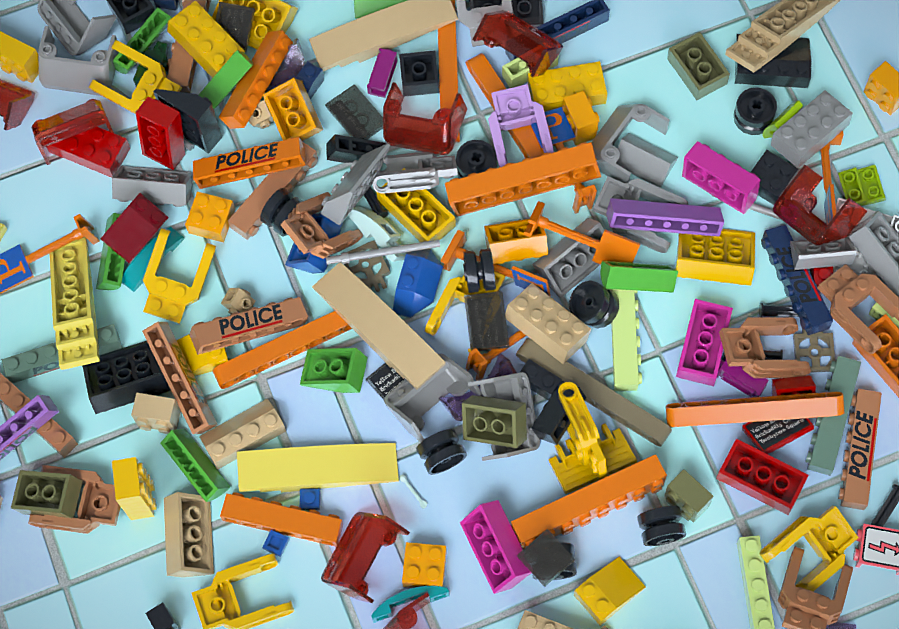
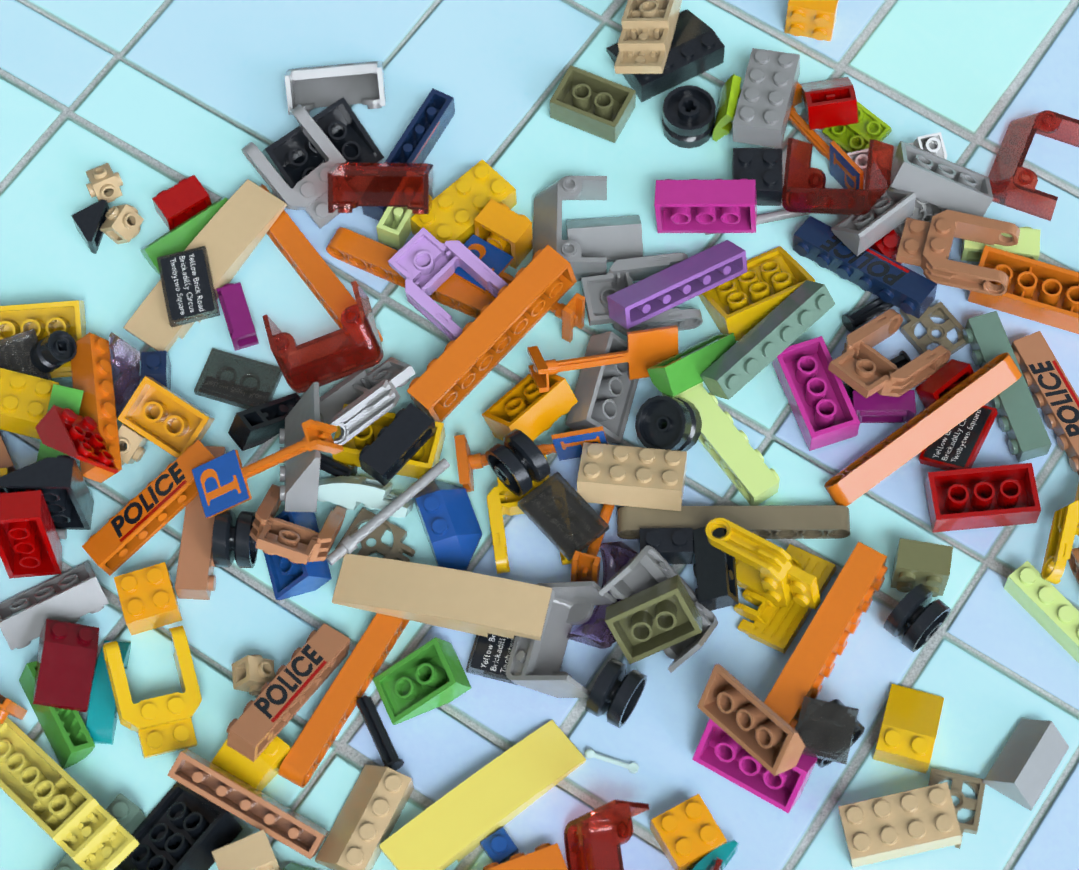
camera: 35 degrees left, 5 degrees down
black brick [399,50,440,97] -> none
black wheel [456,140,497,178] -> none
none -> black wheel [30,330,77,373]
none -> red slope [35,405,118,474]
none -> black tile [157,246,220,328]
none -> piece [192,419,344,519]
none -> black axle [356,695,404,771]
none -> black brick [359,403,436,487]
none -> nougat slope [697,663,805,776]
none -> sand green brick [700,280,835,400]
none -> red slope [800,77,858,130]

